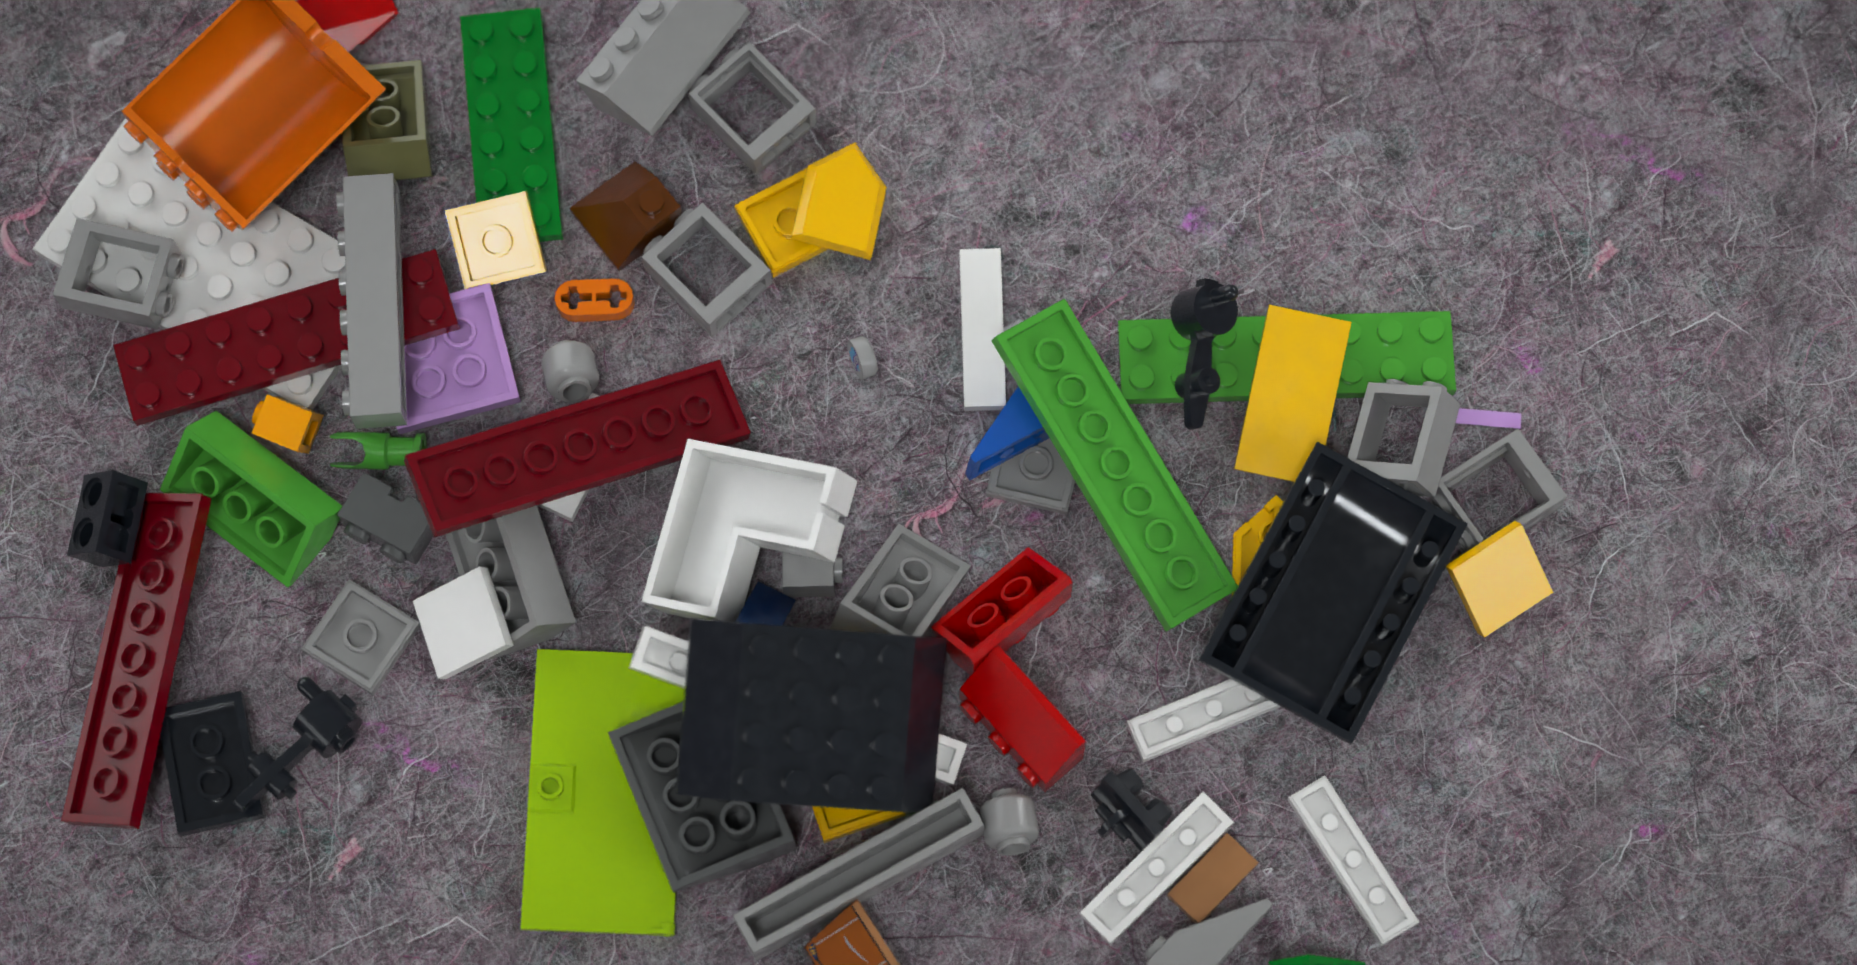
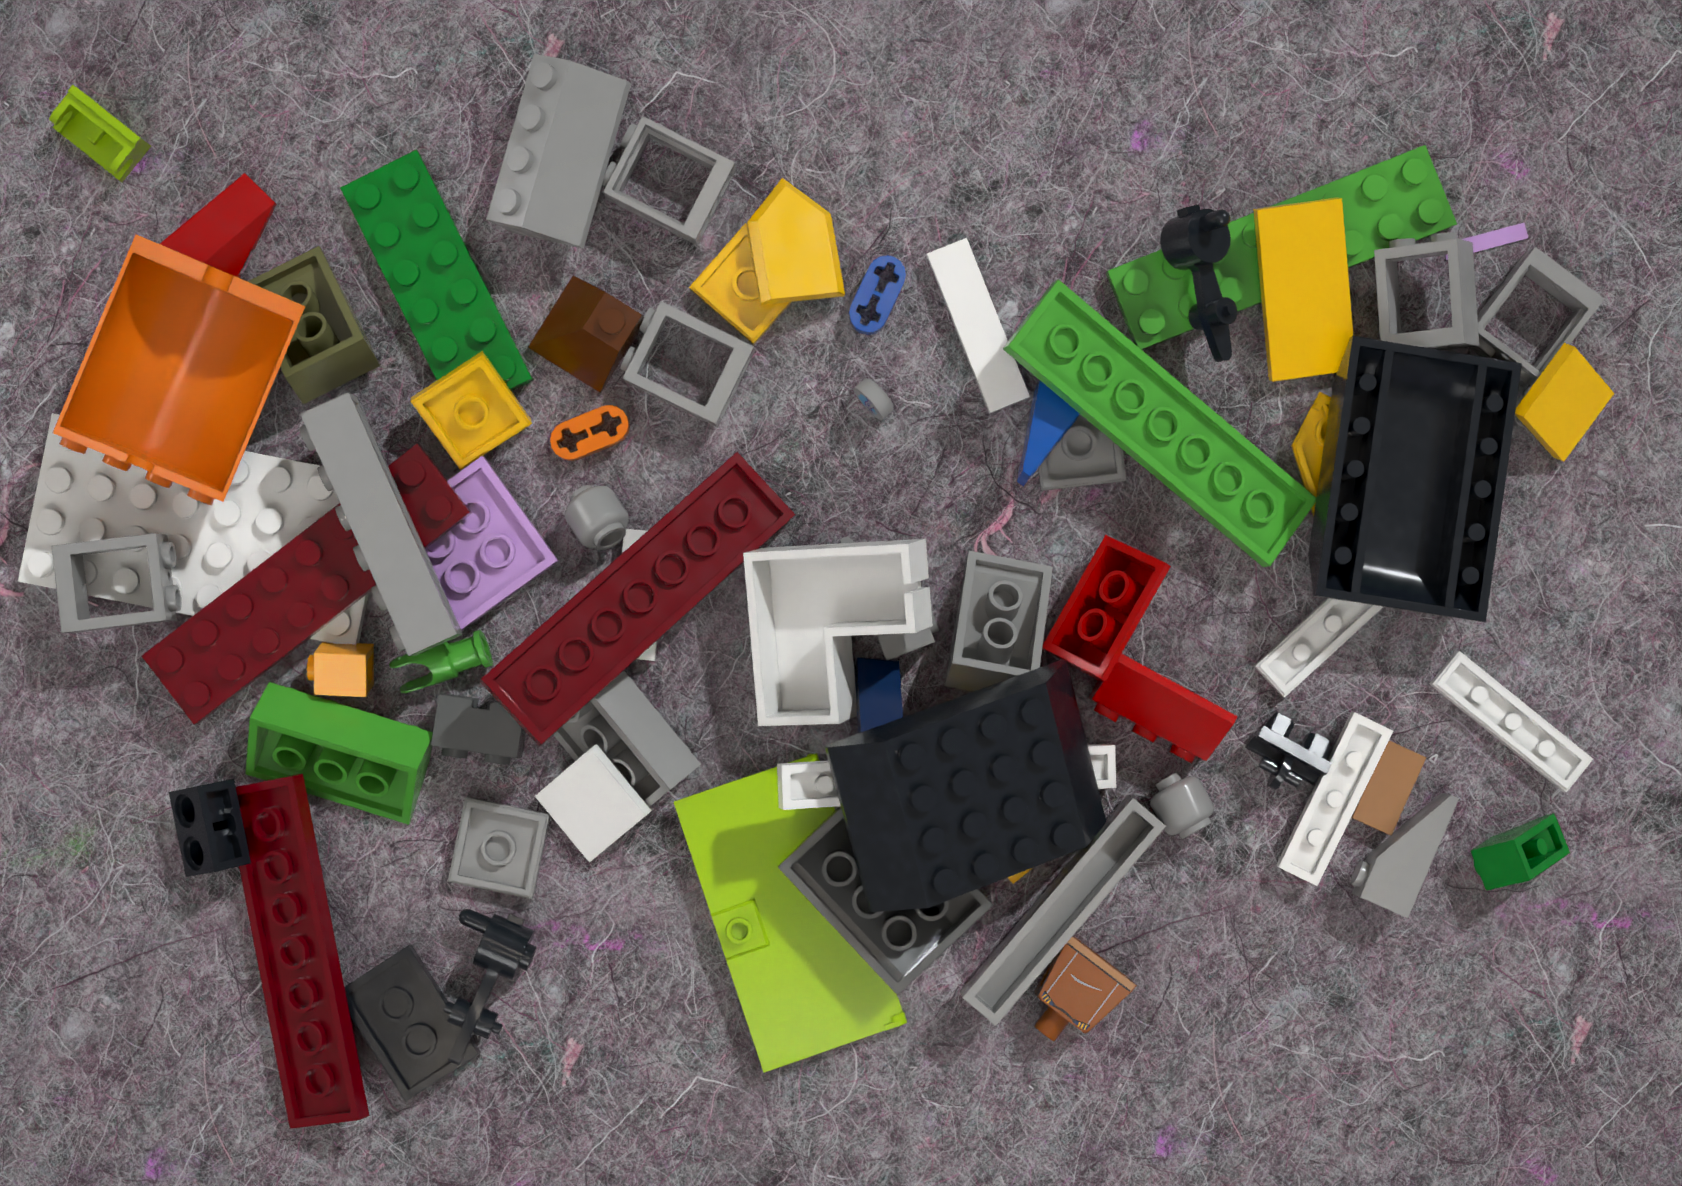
camera: 25 degrees left, 15 degrees up
none -> blue beam [849,255,906,335]

